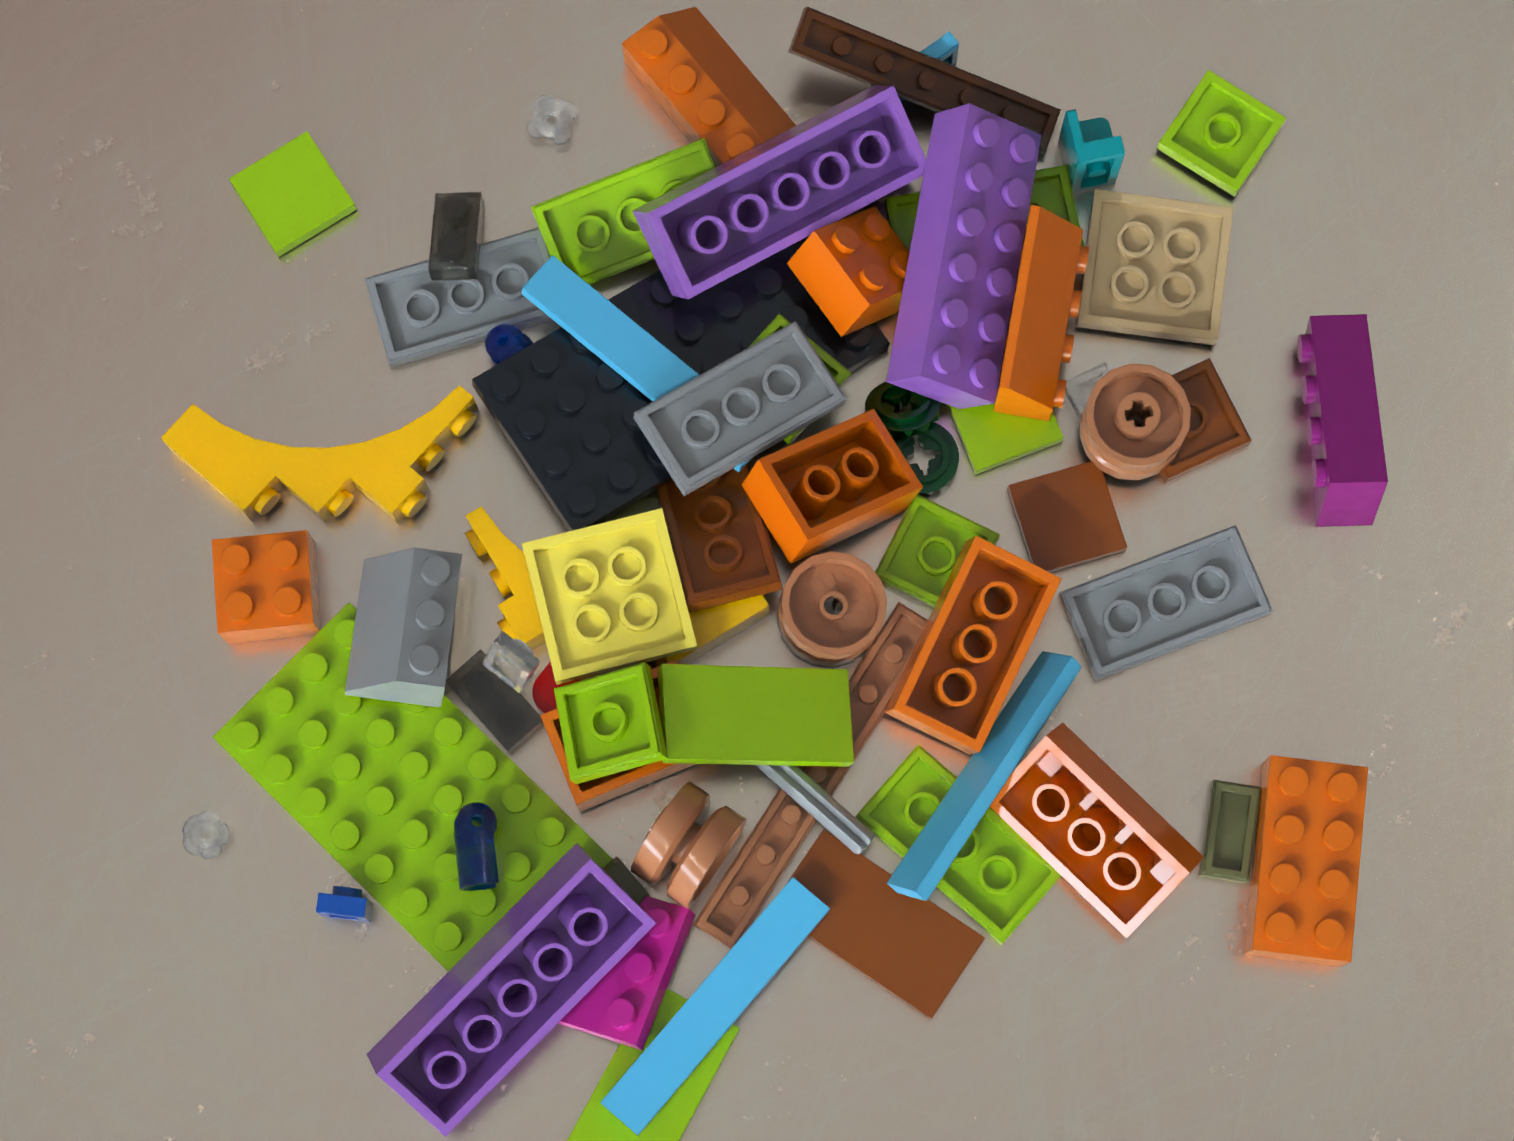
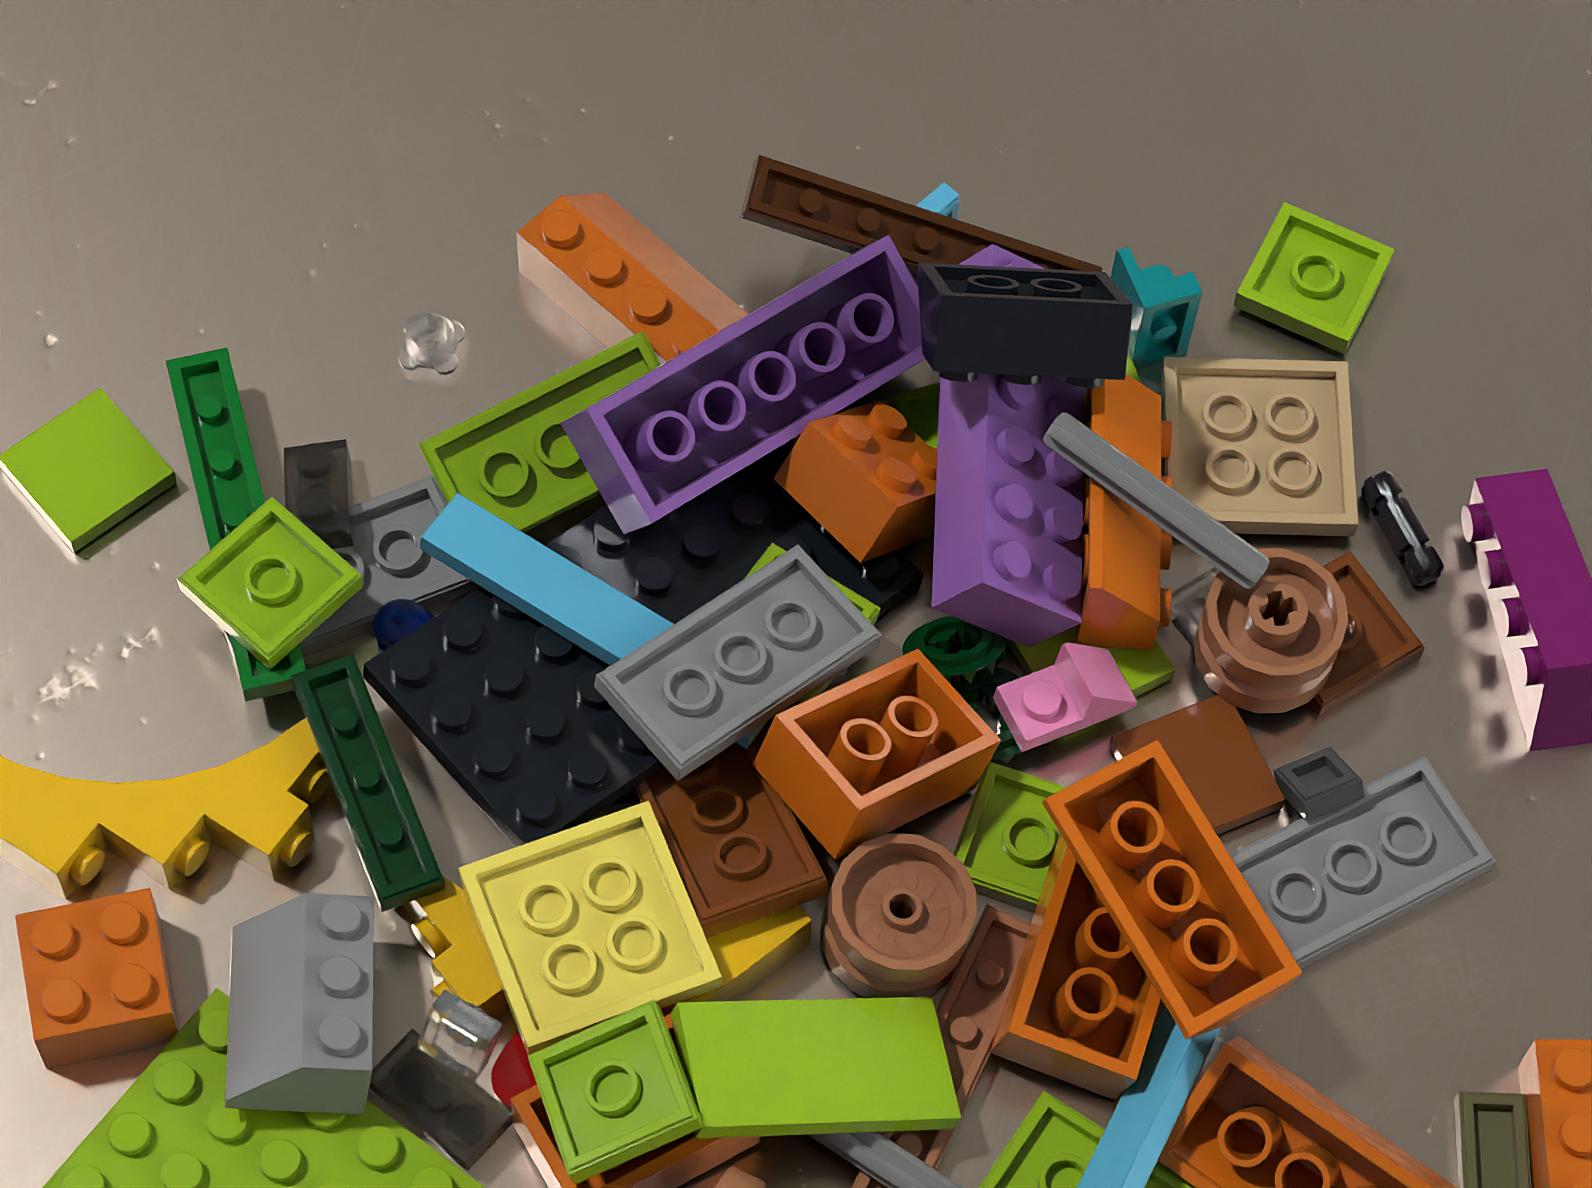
camera: 15 degrees left, 15 degrees down
none -> green plate [166,347,306,702]
none -> lime tile [177,497,364,670]
none -> dark green tile [291,654,445,912]
none -> black slope [917,263,1134,388]
none -> bright pink slope [993,642,1138,752]
none -> orange slope [1042,739,1303,1040]
none -> light grey axle [1043,412,1270,589]
none -> dark grey tile [1274,747,1364,821]
none -> black axle [1361,471,1444,587]

